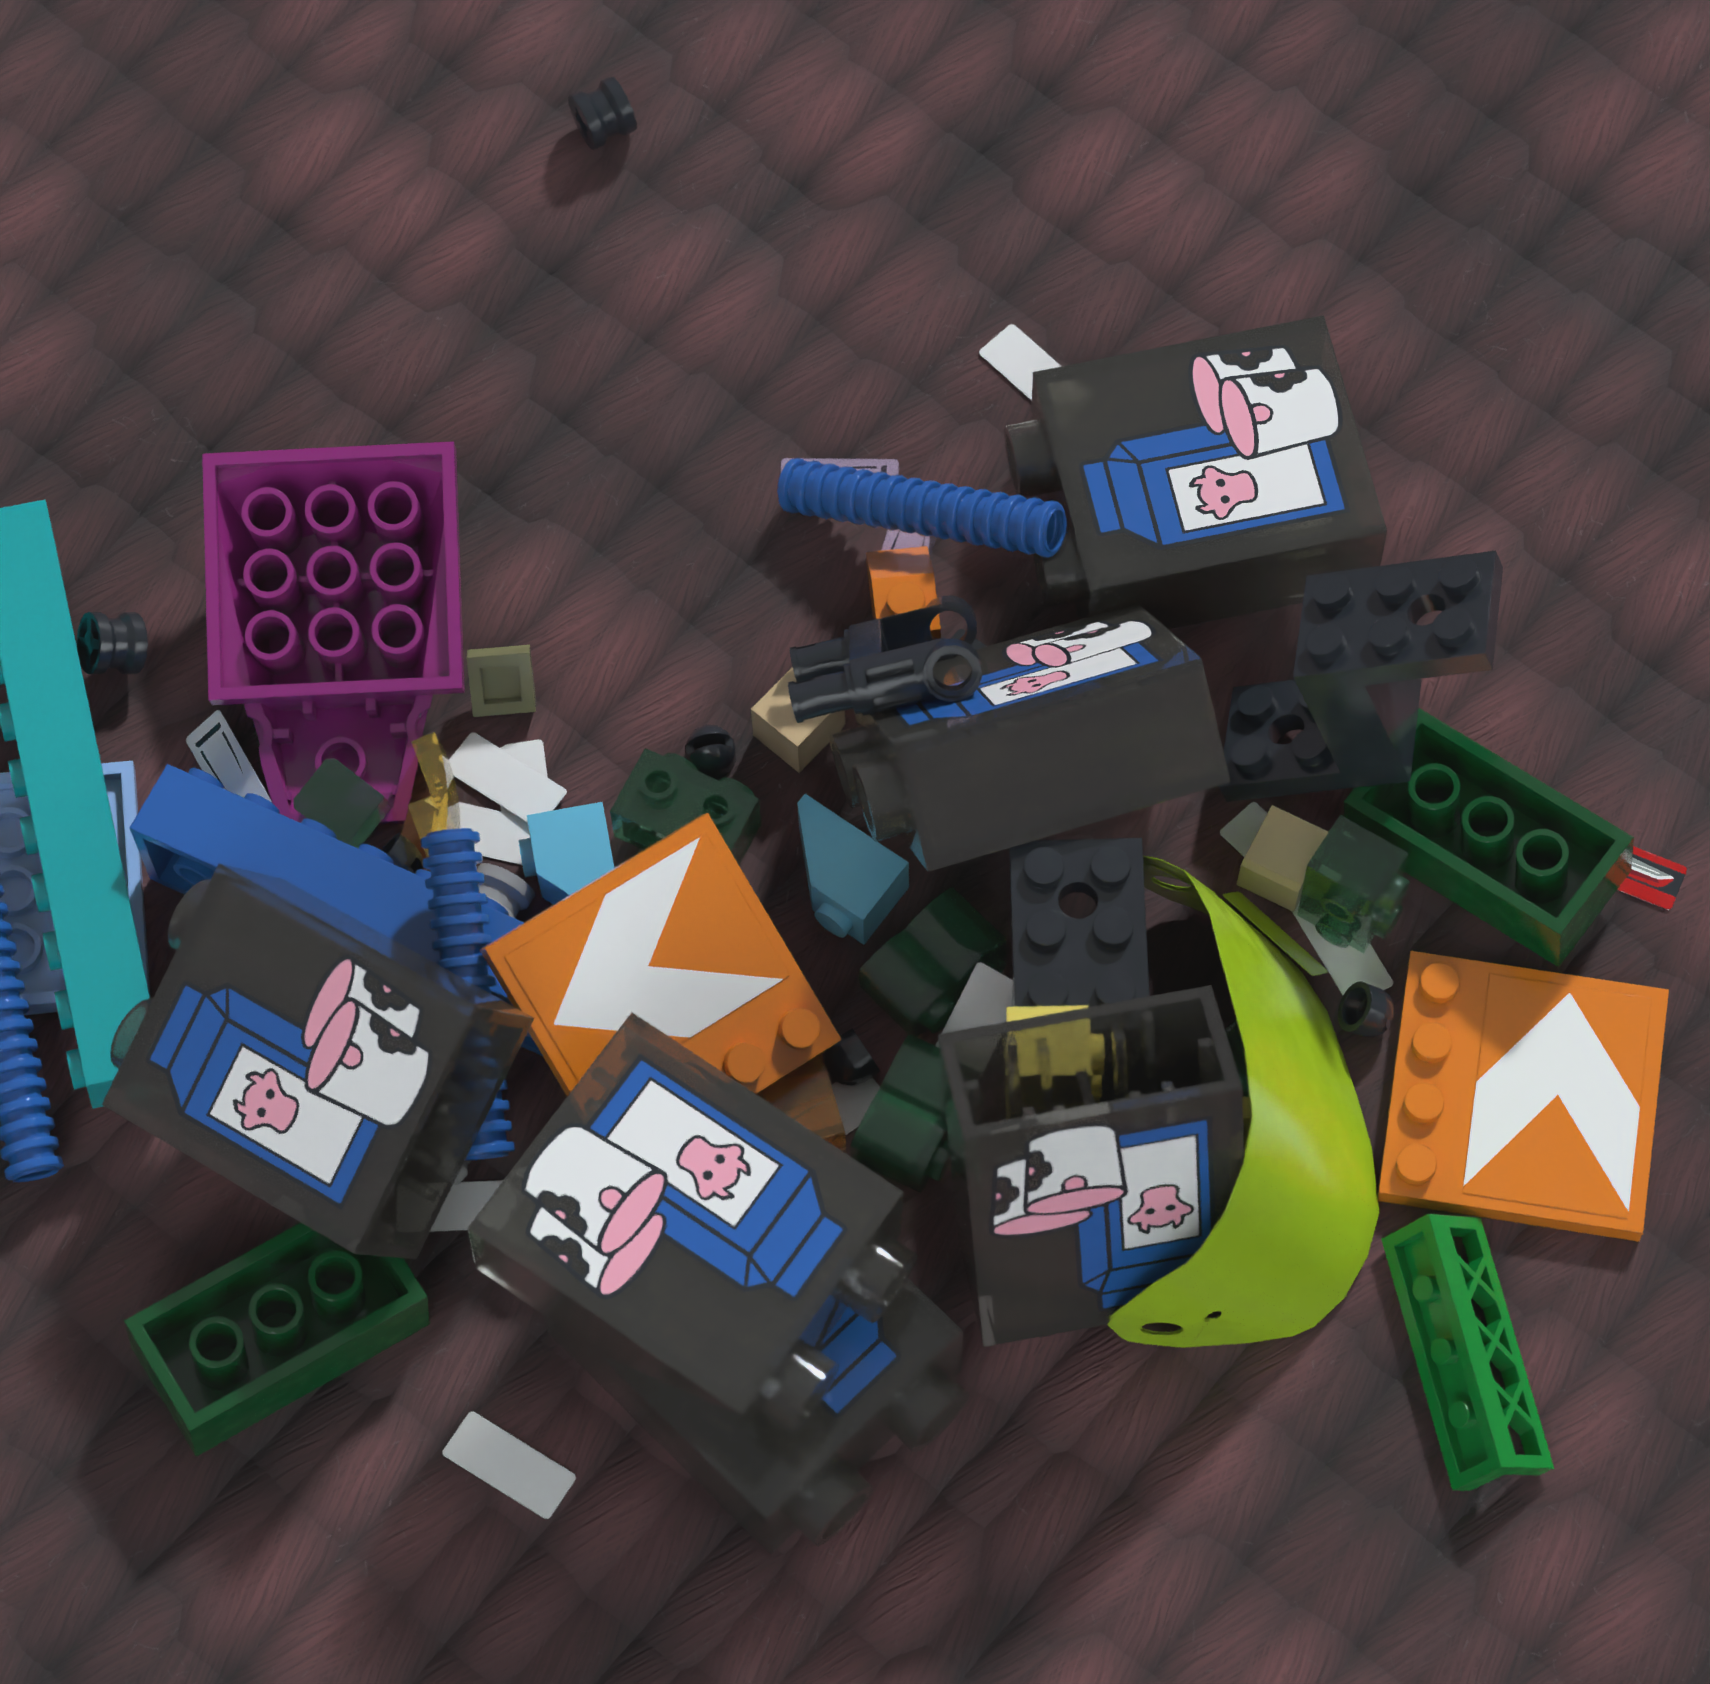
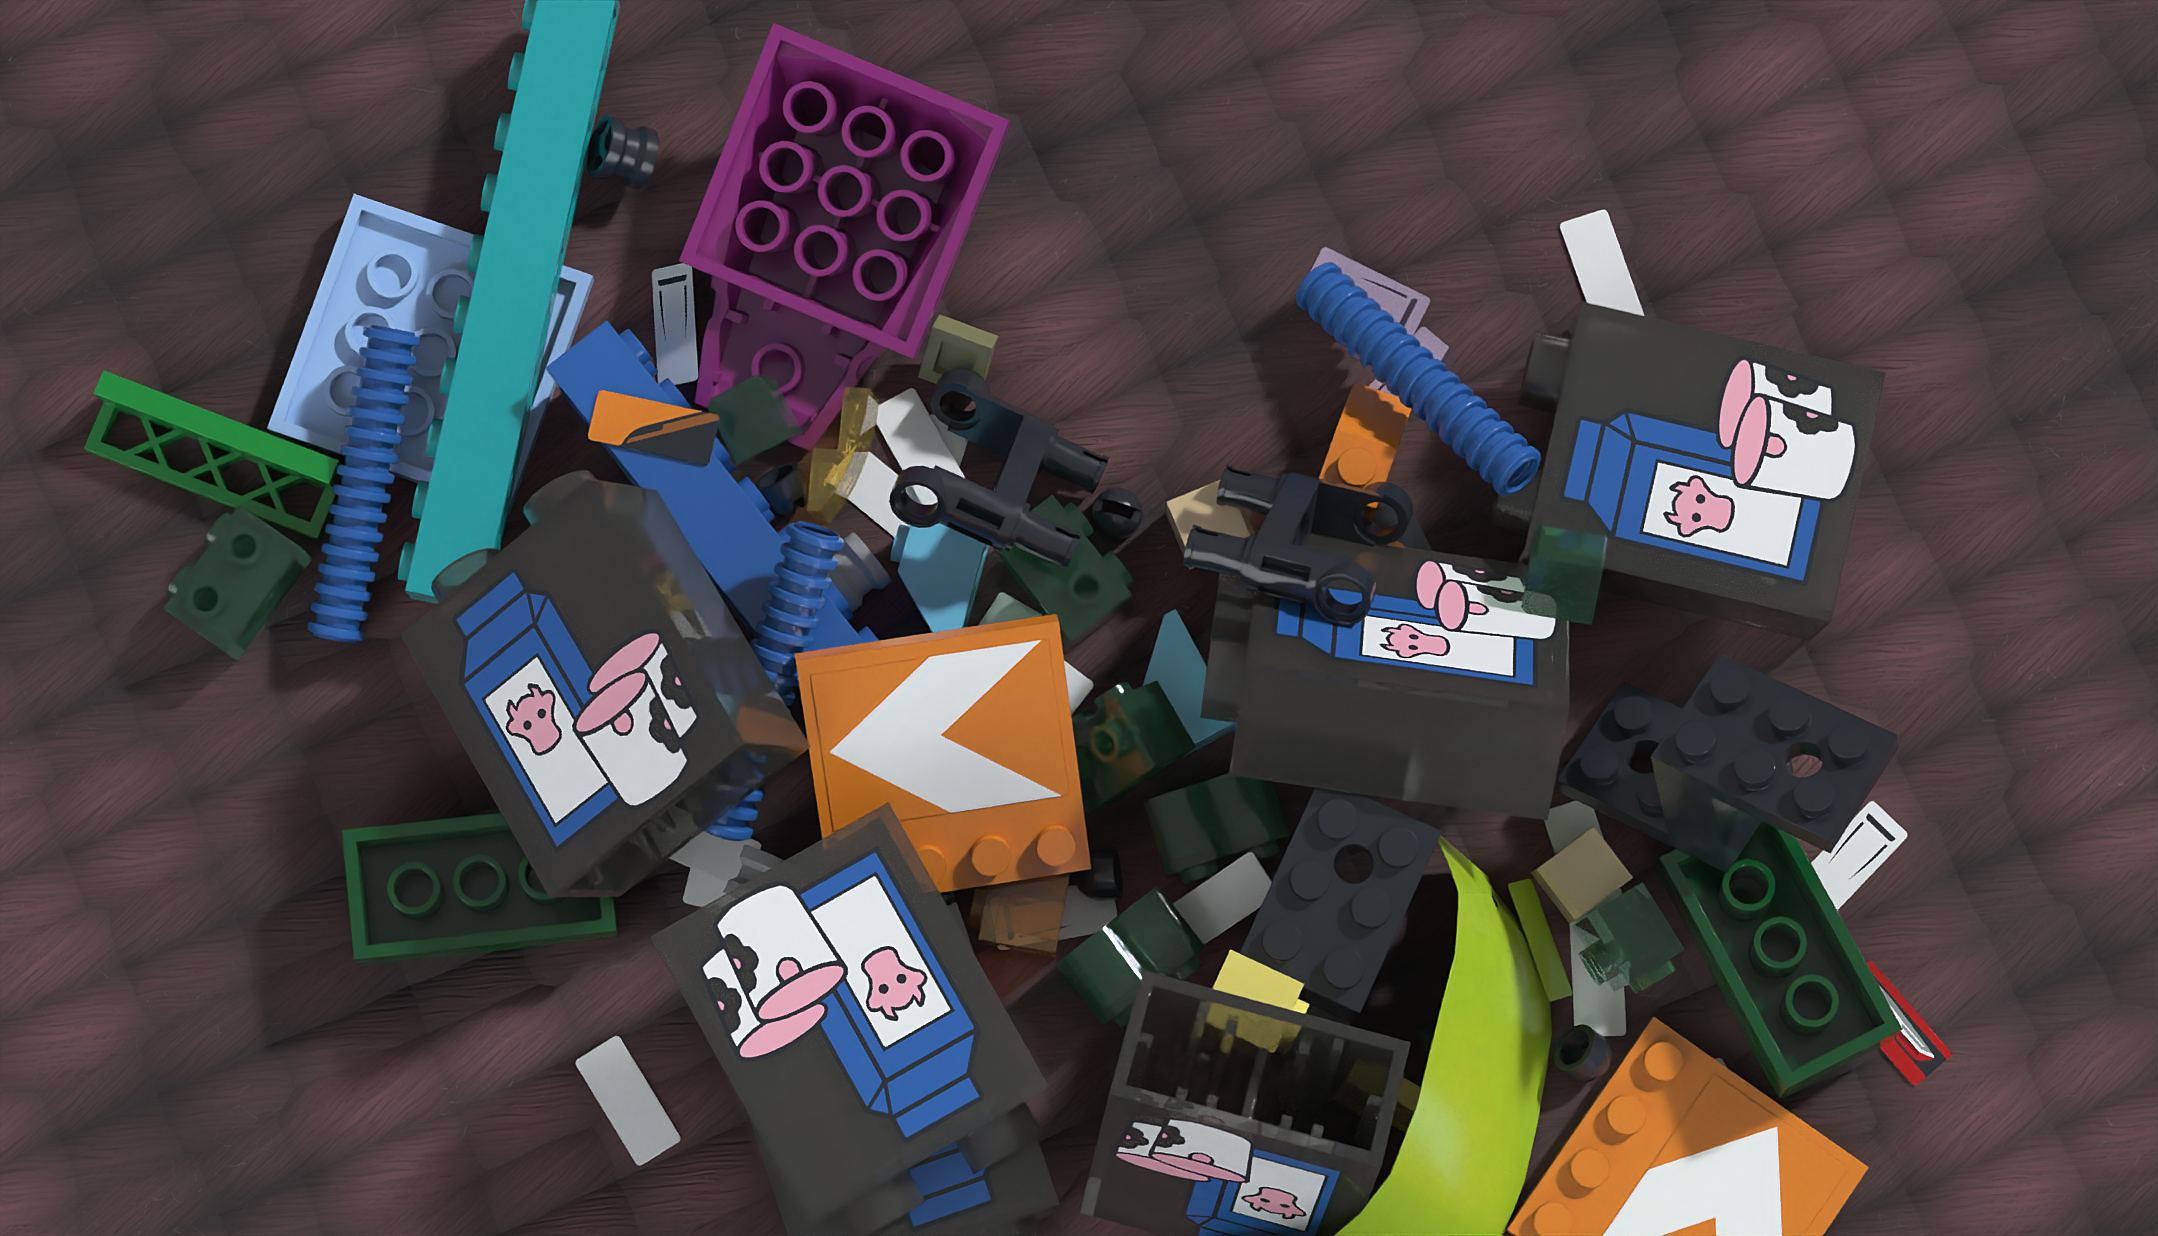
camera: 25 degrees right, 15 degrees up
none -> sticker [588,390,720,464]
none -> black connector [889,369,1109,571]
none -> clear green brick [1072,680,1196,817]
none -> clear green piece [1521,525,1607,625]
none -> white sticker [1811,801,1907,910]

